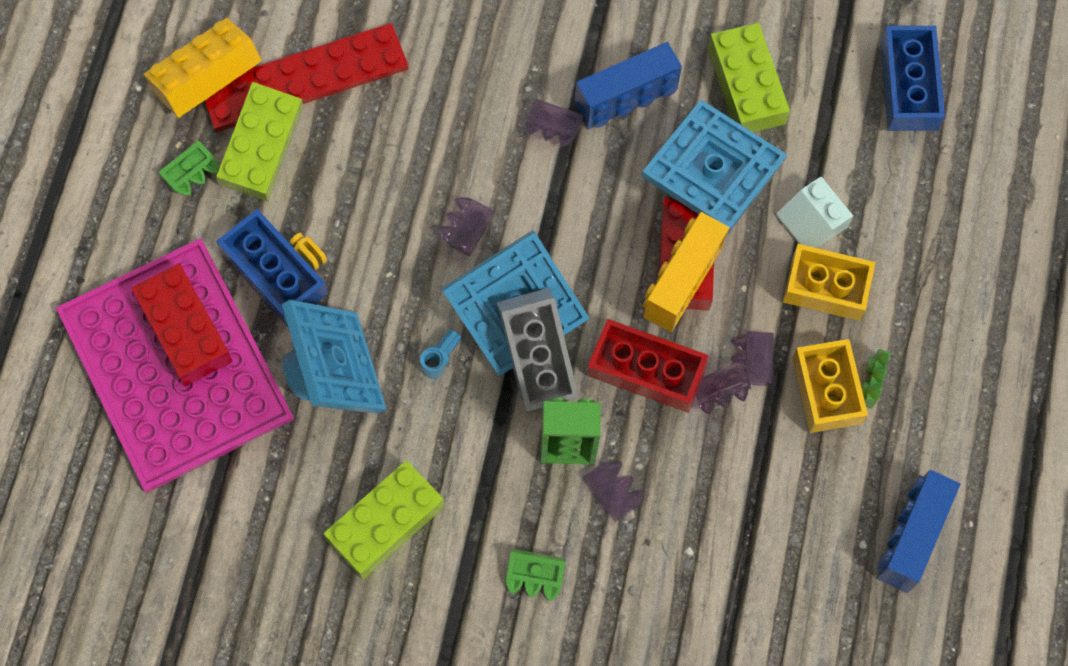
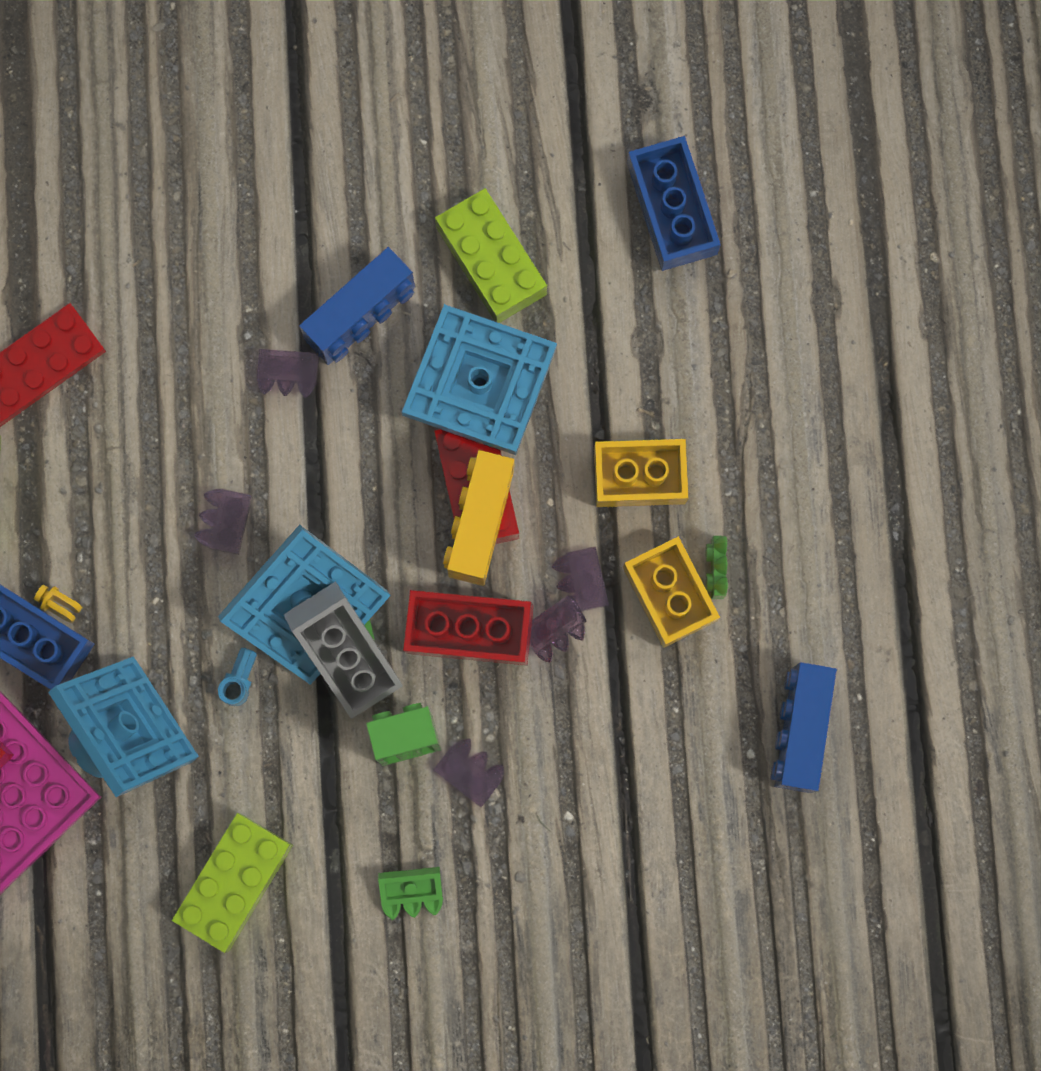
camera: 15 degrees left, 10 degrees up
light aqua slope [776,177,853,248] -> none

